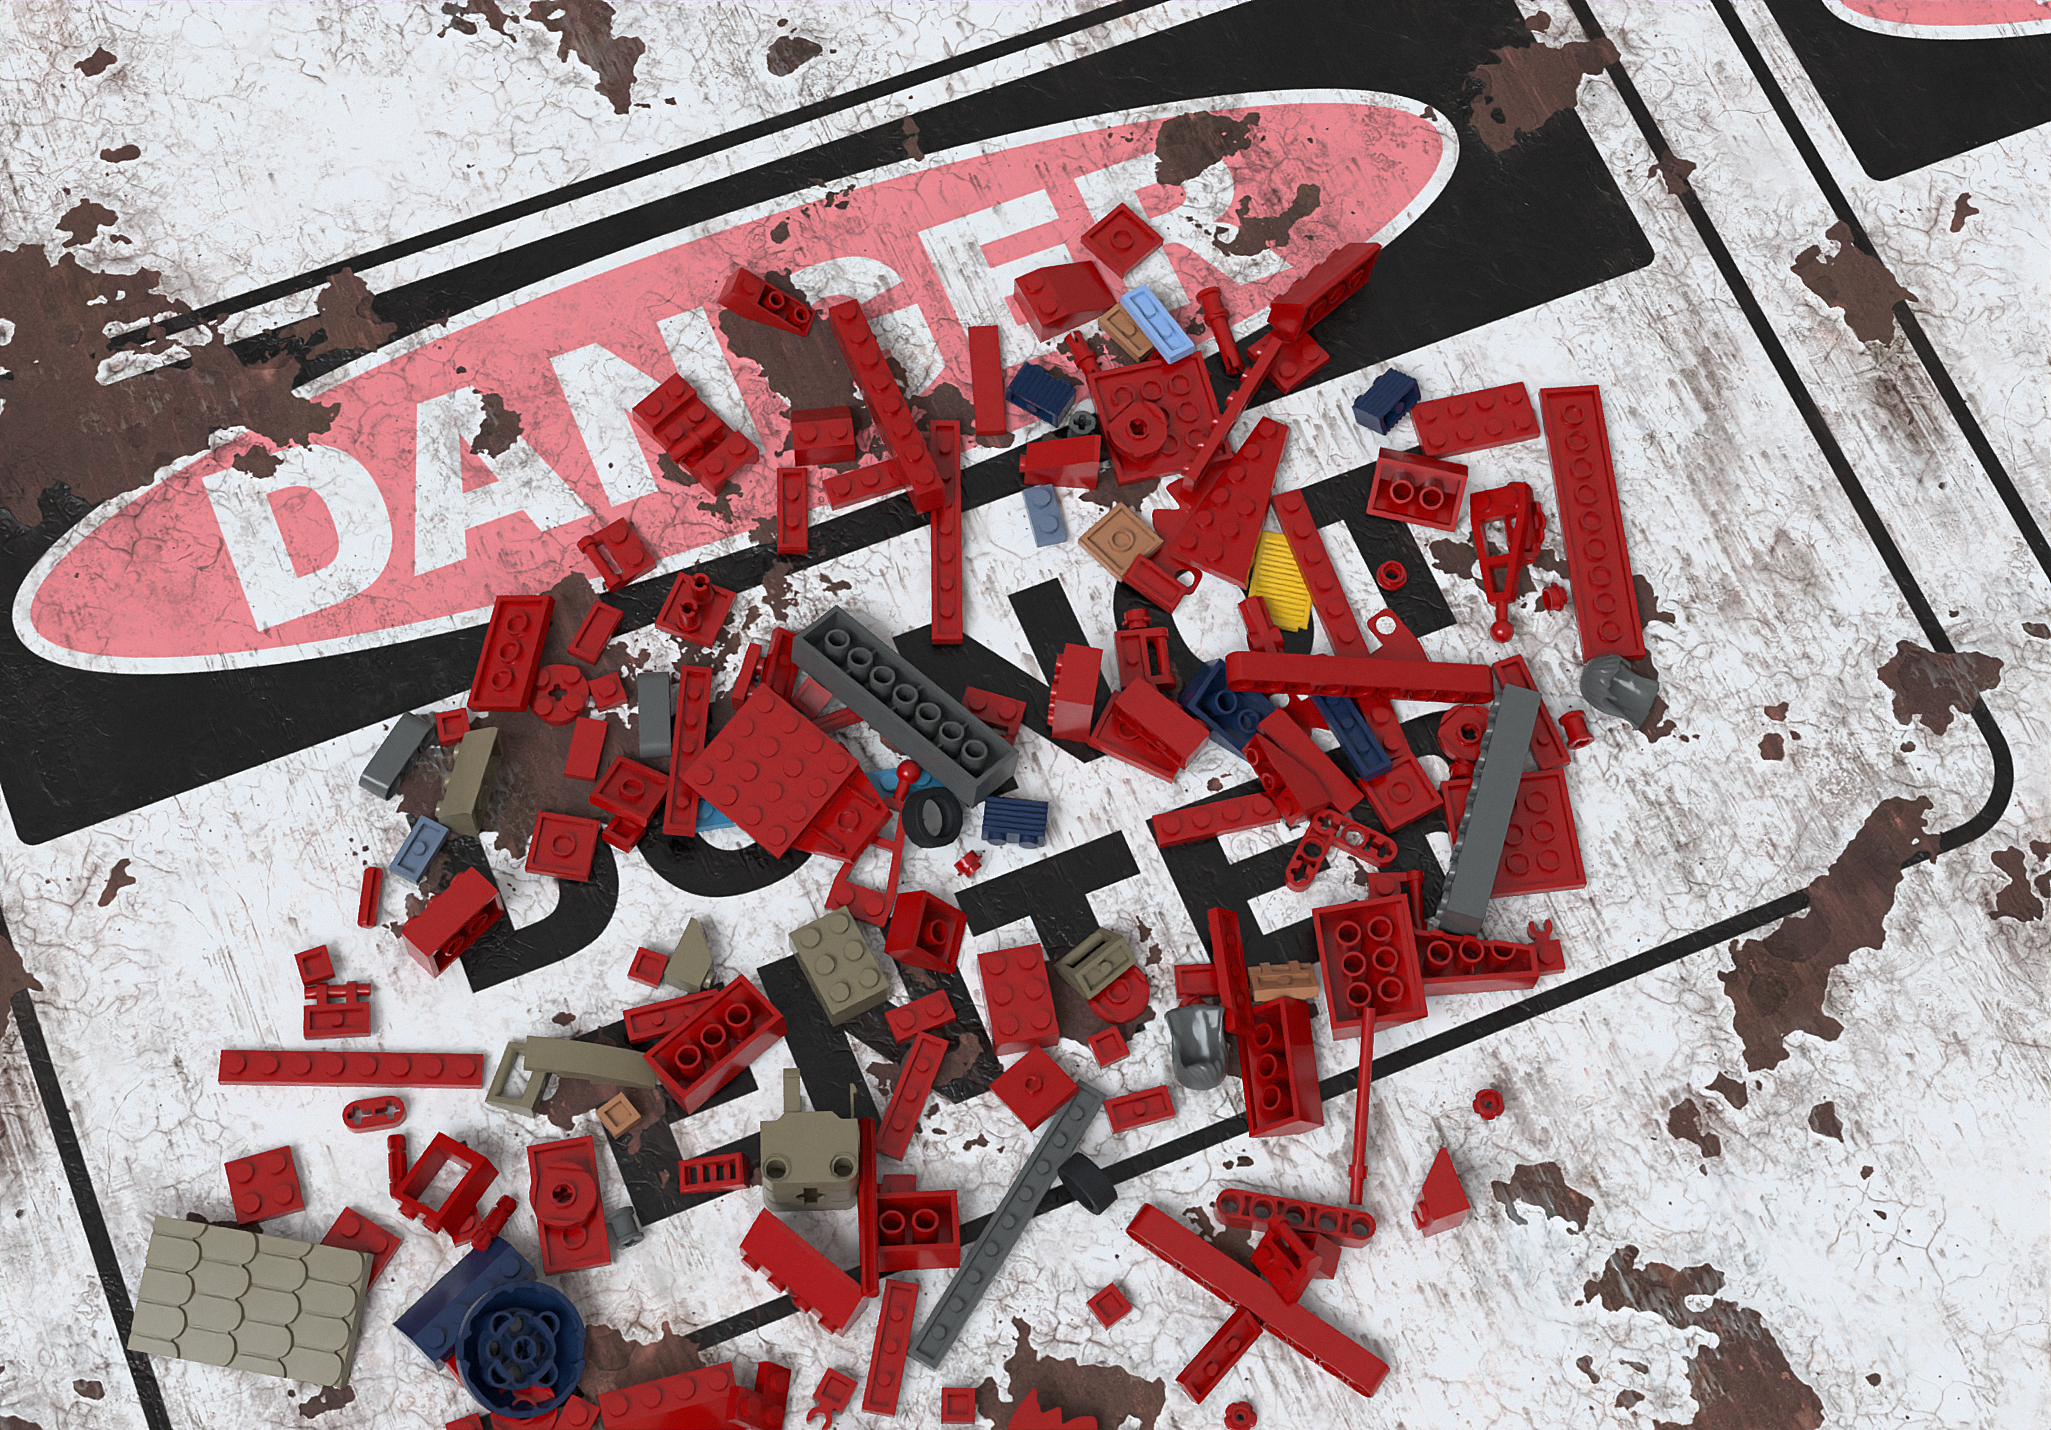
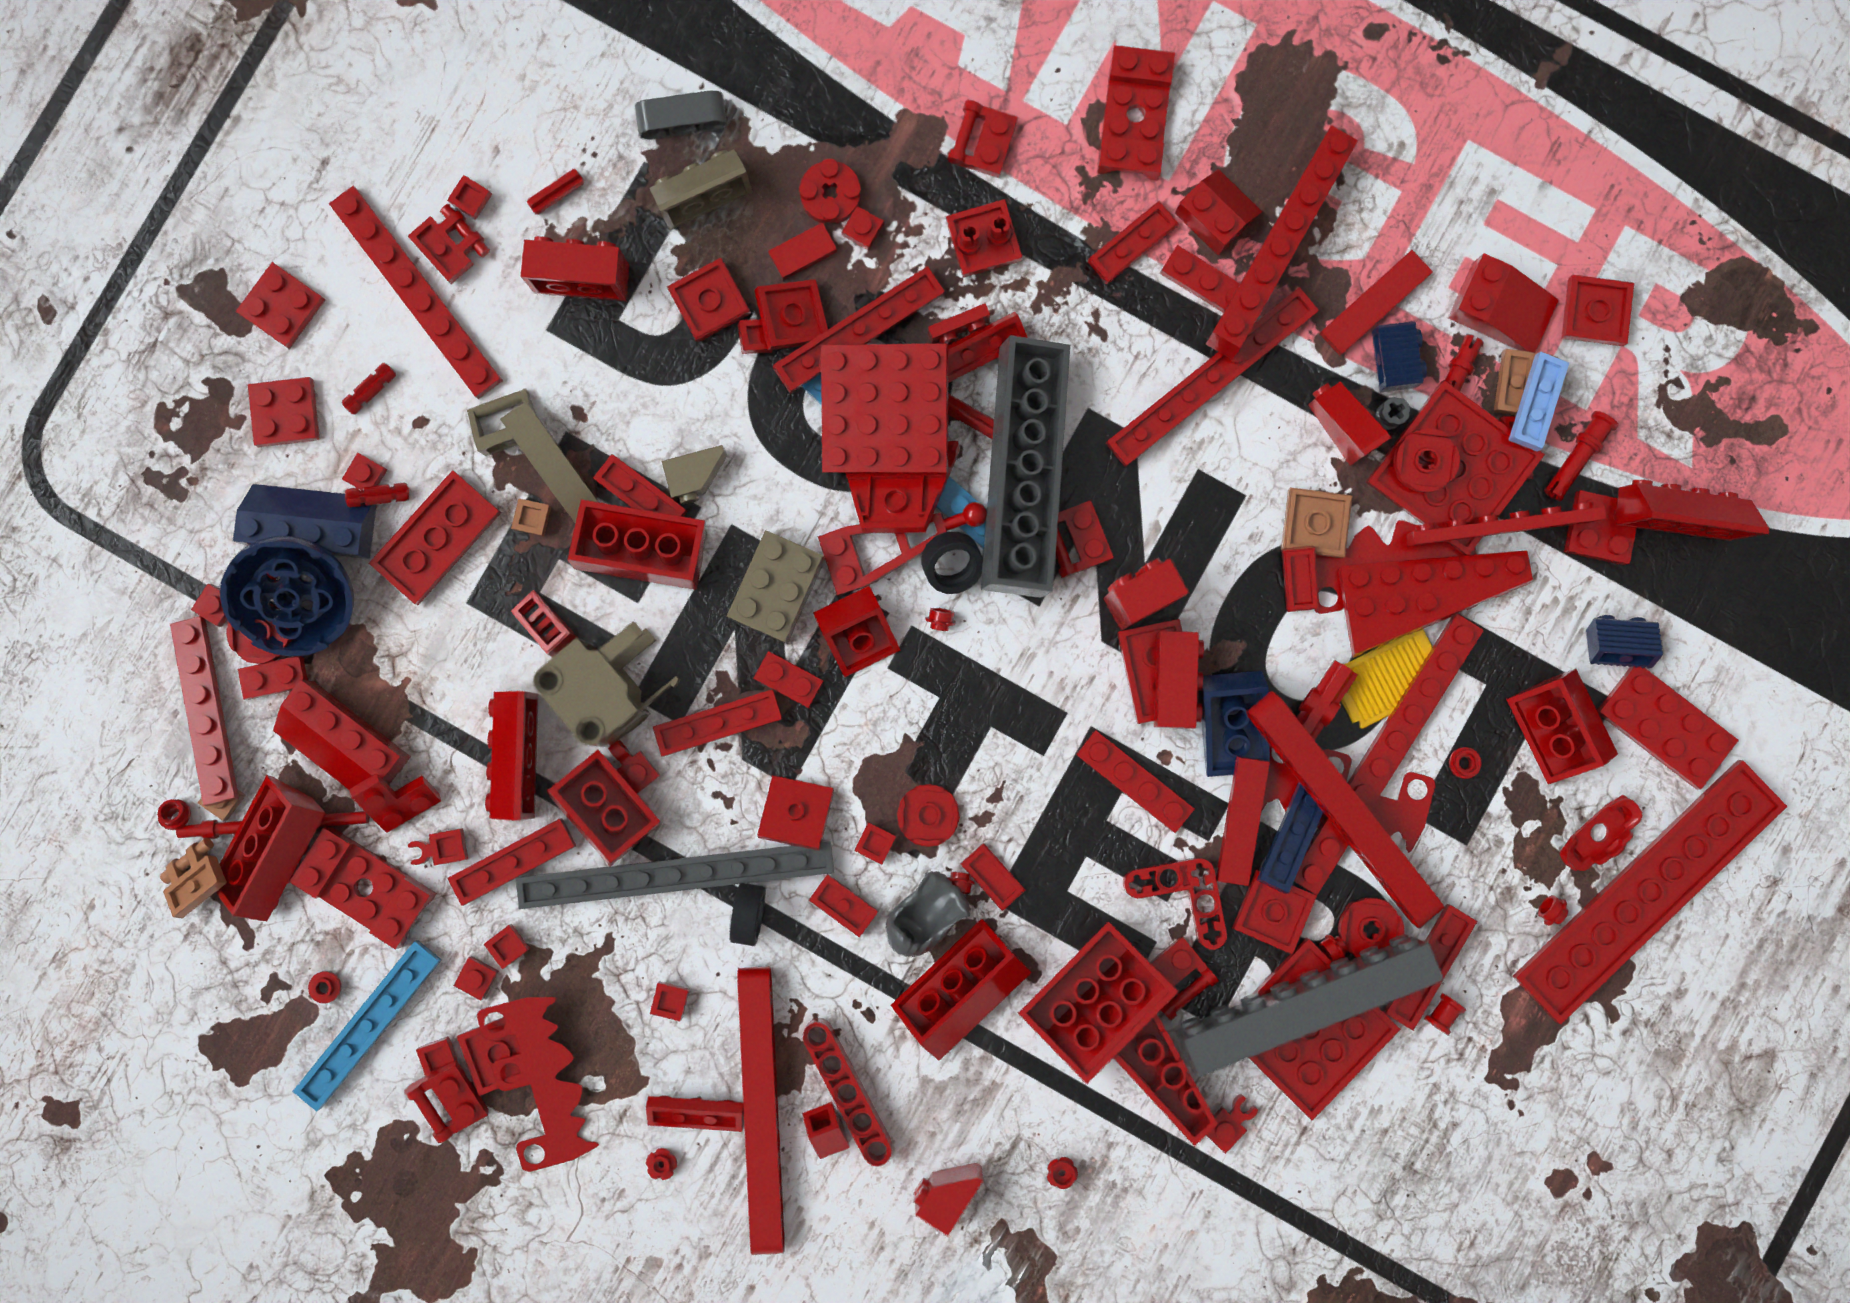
camera: 60 degrees right, 20 degrees up
dark tan piece [127,1215,374,1389] -> none
red beam [342,1096,407,1134] -> none
sand blue plate [388,815,450,886] -> none
red window [391,1132,499,1237] -> none
red plate [435,707,471,747] -> none
red plate [467,595,556,712] -> none
red plate [529,1161,597,1230] -> none
red tile [567,599,624,666] -> none
dark grey bush [605,1206,645,1249] -> none
red plate [627,946,670,989] -> none
dark grey beam [637,671,672,758] -> none
red pin [665,413,725,465] -> none
red slope [717,267,817,337] -> none
red plate [789,676,834,719] -> none
red axle [858,1118,879,1298] -> none
red brick [976,943,1060,1057] -> none
dark blue brick [981,795,1049,849] -> none
sand blue plate [1022,484,1067,548] -> none
dark tan tile [1053,927,1138,1000] -> none
red plate [1113,627,1176,692] -> none
red plate [1122,608,1152,630] -> none
red plate [1207,907,1256,1037] -> none
red slope [1241,733,1332,827] -> none
nougat plate [1247,960,1319,1002] -> none
red plate [1250,1213,1323,1303] -> none
red bar [1348,1008,1376,1205] -> none
red plate [1470,482,1531,644] -> none
dark grey piece [1579,653,1660,731] -> none

